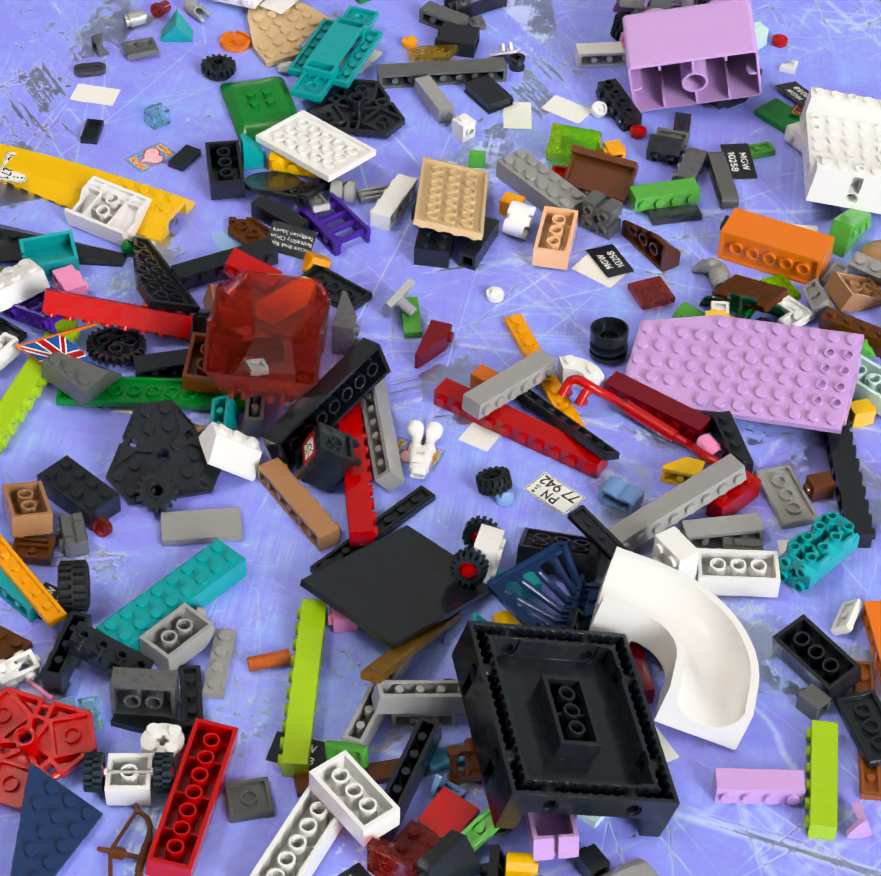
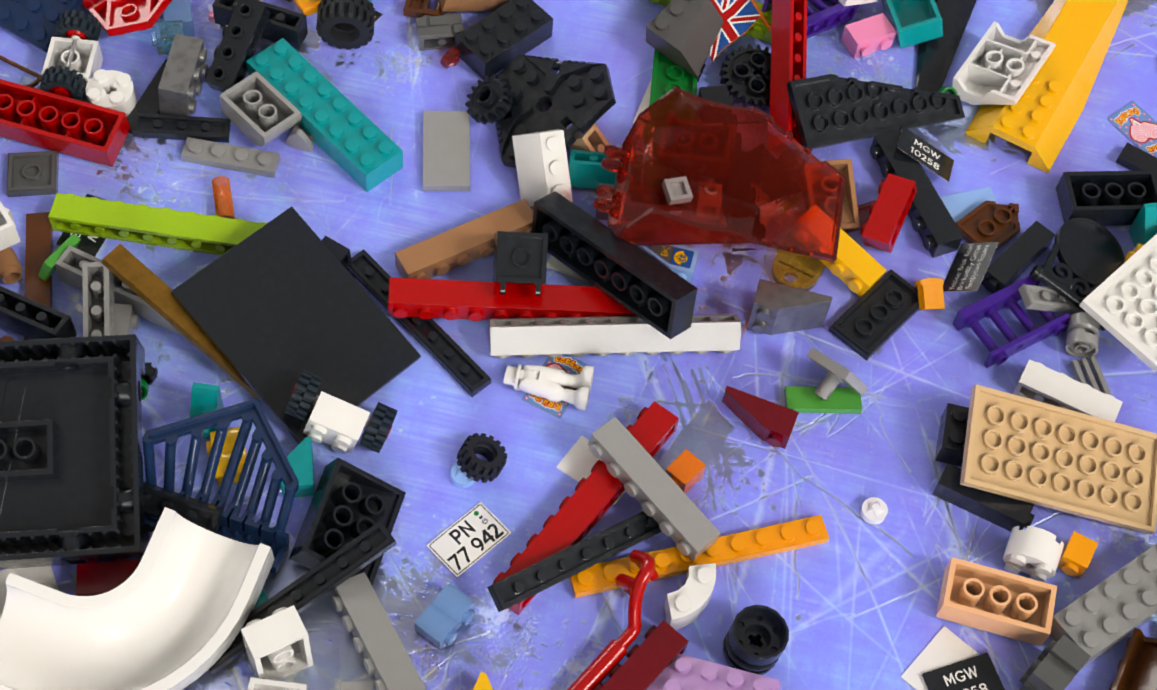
camera: 90 degrees right, 15 degrees up
none -> black sticker [897,126,954,182]

